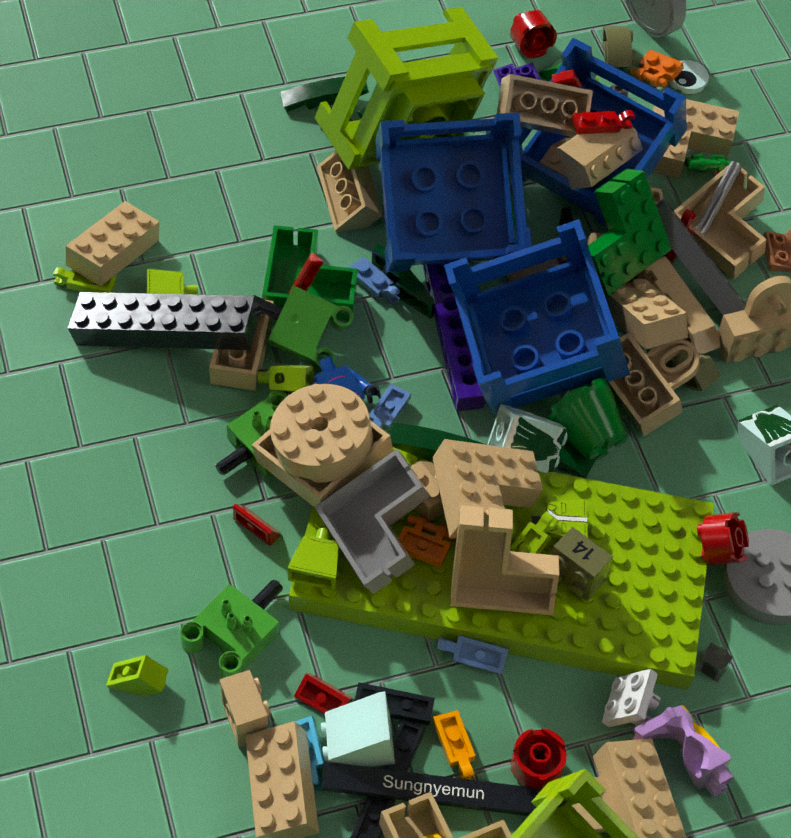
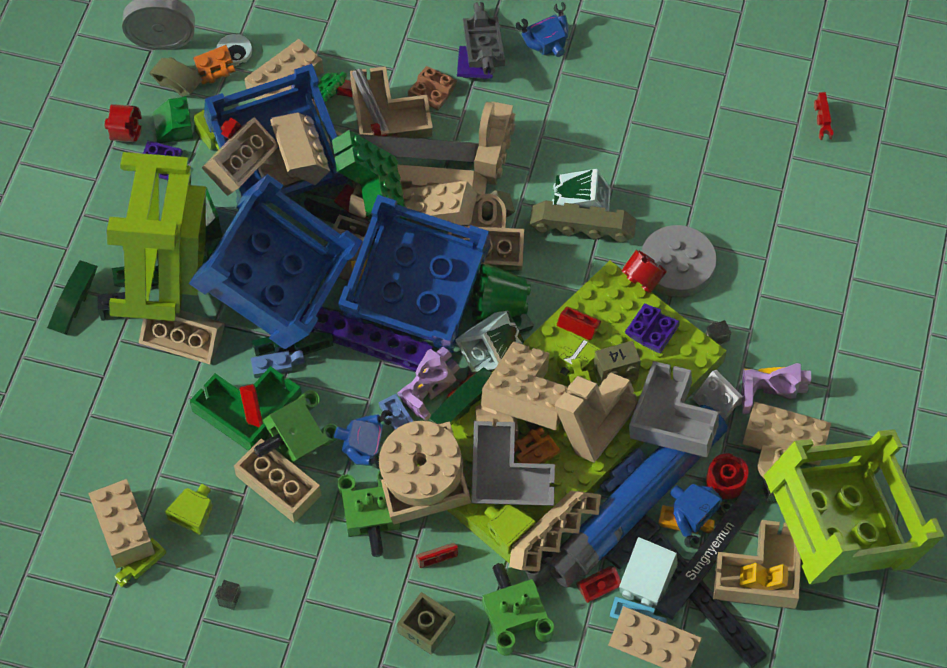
camera: 55 degrees left, 5 degrees up
brick [68,292,261,350] -> none
tan slope [220,670,271,748] -> none
lime torso [258,364,314,391] -> none
red plate [572,110,635,134] -> none
none -> clear smoke plate [215,580,241,610]
none -> lavender hips [397,347,460,421]
none -> olive brick [397,592,455,655]
none -> tan brick [509,491,601,571]
none -> blue piece [526,405,727,587]
none -> olive brick [529,200,636,243]
none -> red slope [557,306,601,340]
none -> dark purple slope [625,303,680,354]
none -> light grey piece [629,361,719,457]
none -> blue torso [670,484,731,548]

